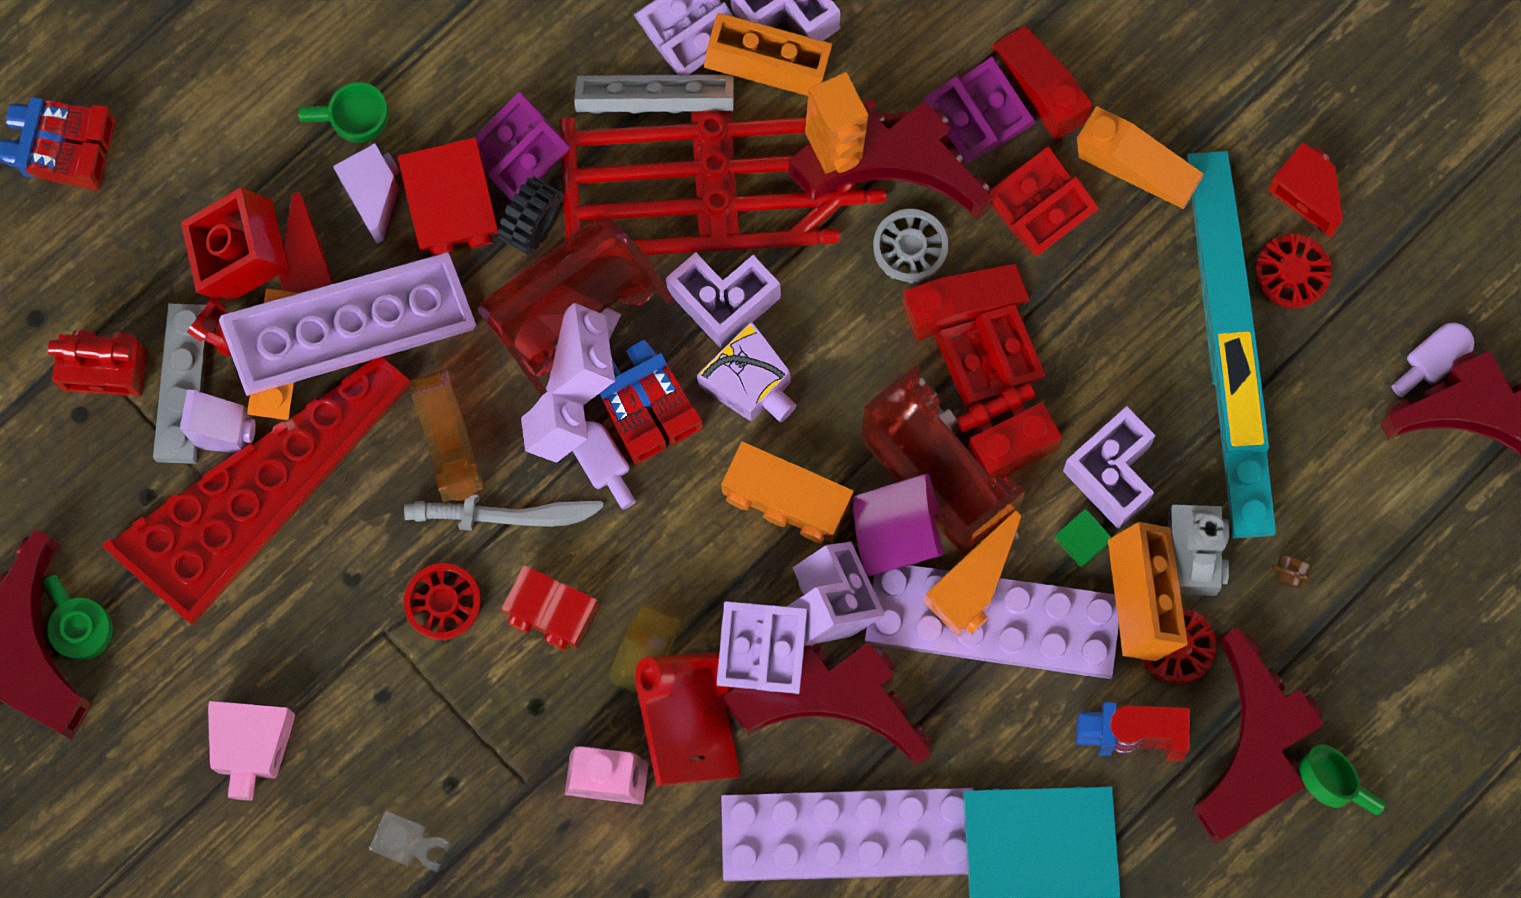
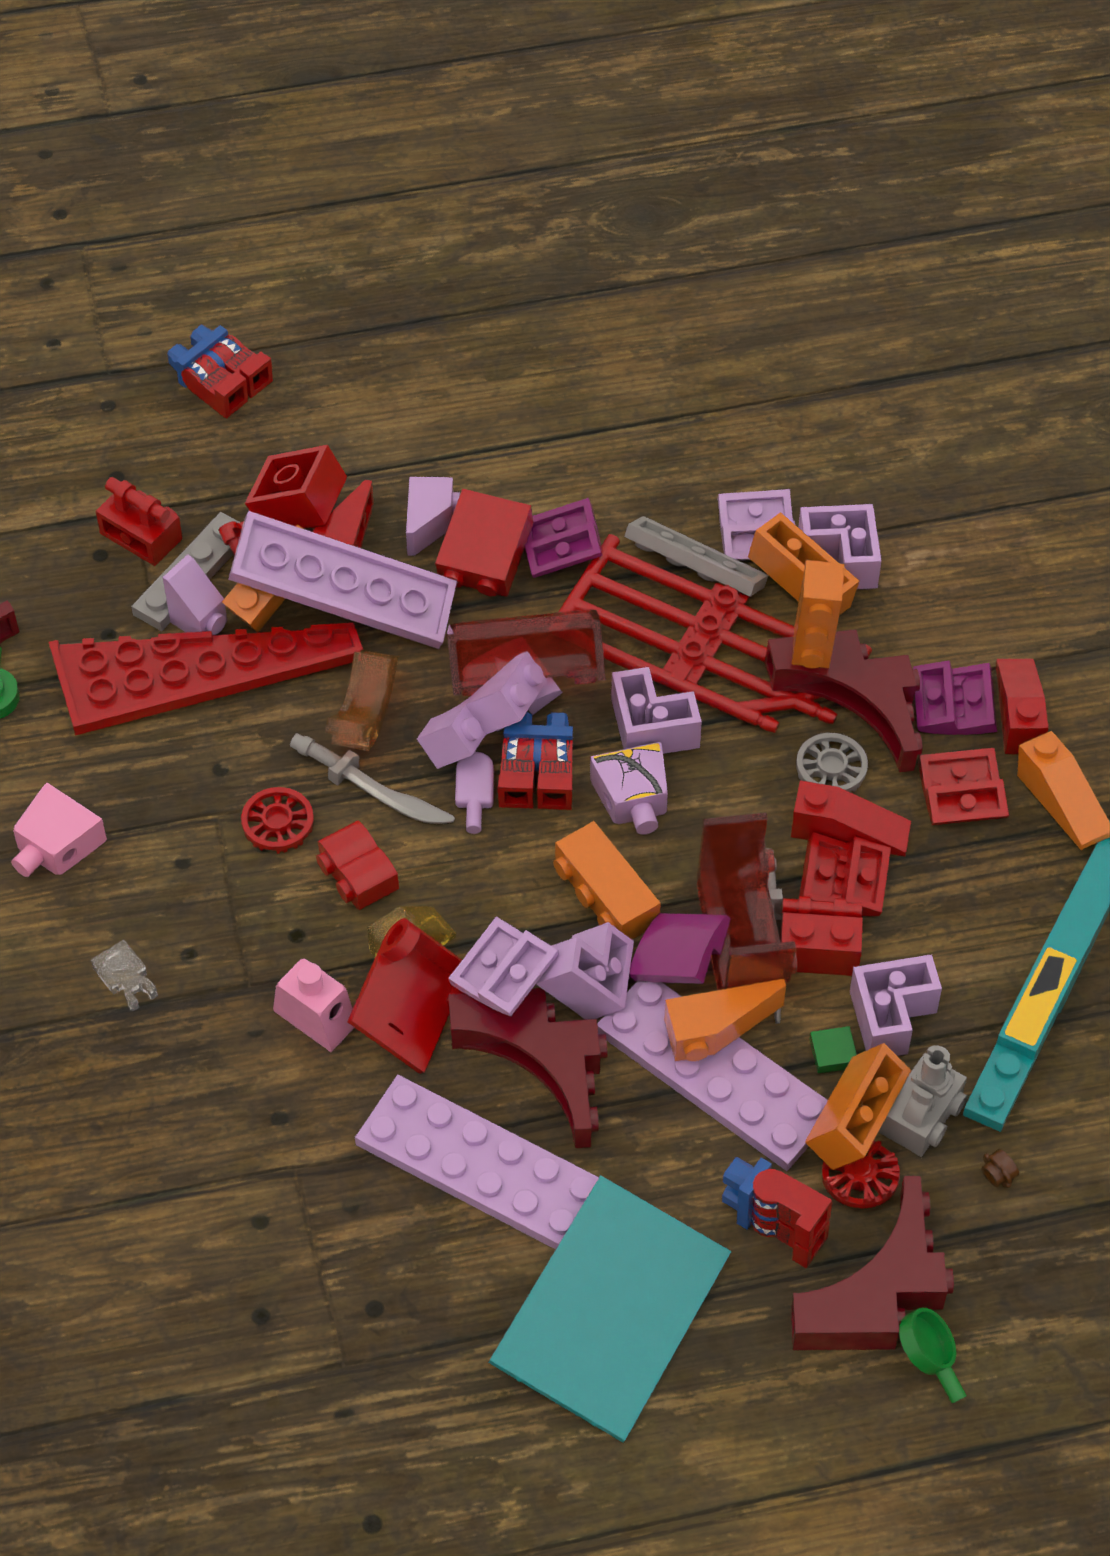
camera: 25 degrees right, 20 degrees down
green piece [299,82,389,143] -> none
black tyre [498,176,564,255] -> none

